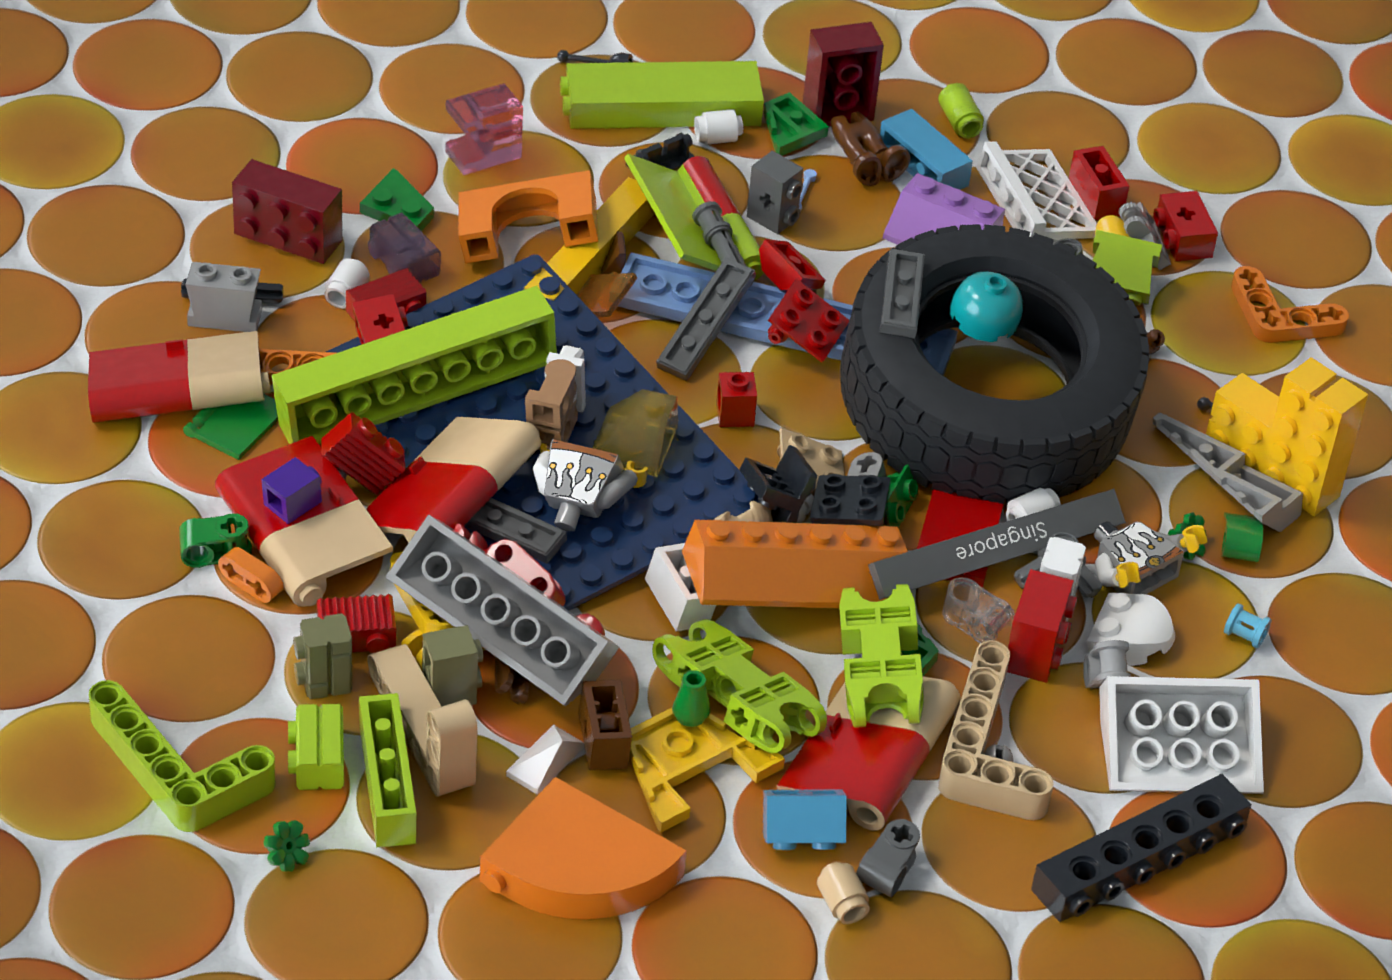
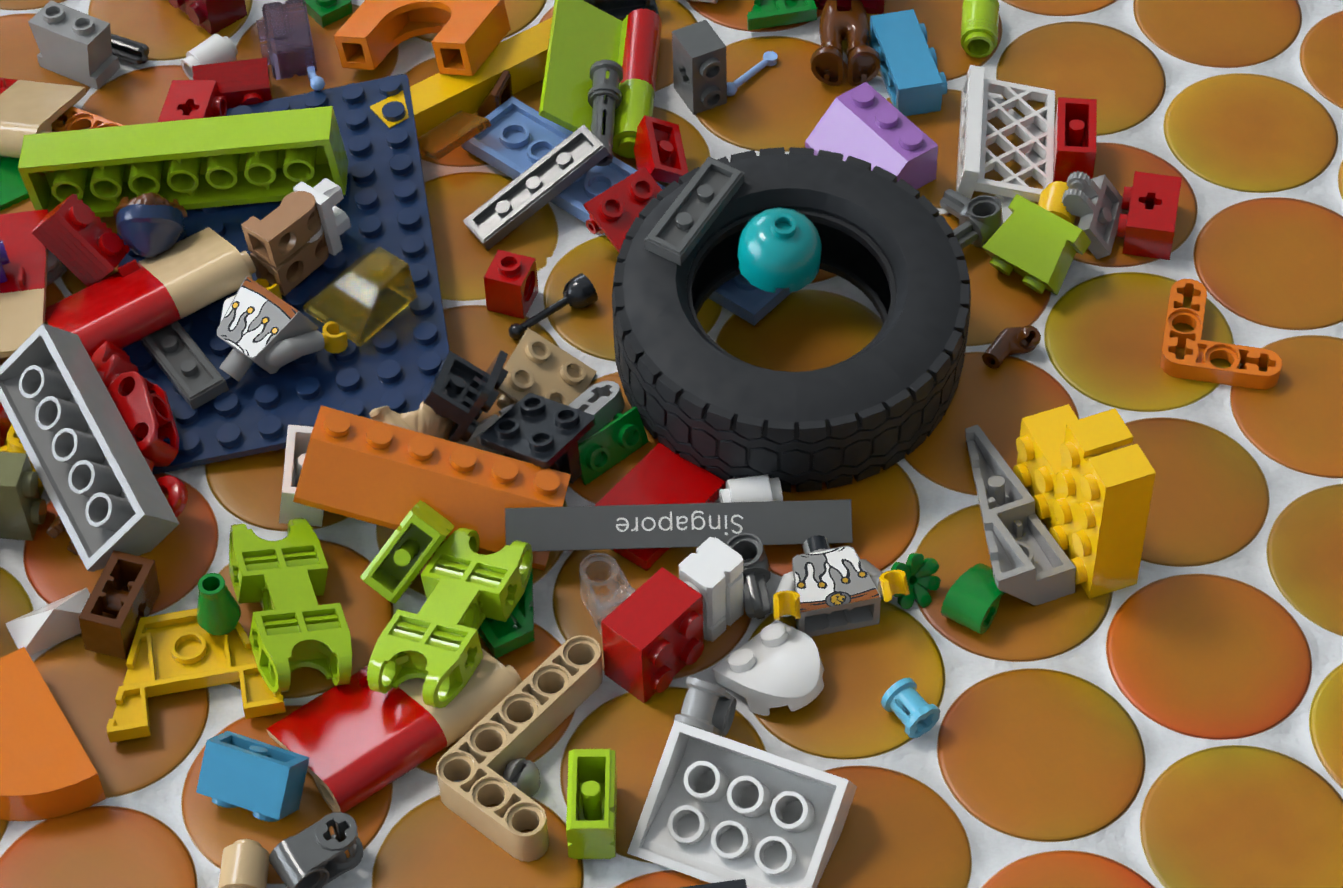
camera: 30 degrees right, 5 degrees up
none -> dark blue hair [113,192,187,258]
none -> light blue hinge [307,66,325,91]
none -> lime brick [360,500,455,604]
none -> black hinge [508,273,598,339]
none -> lime brick [566,749,617,859]

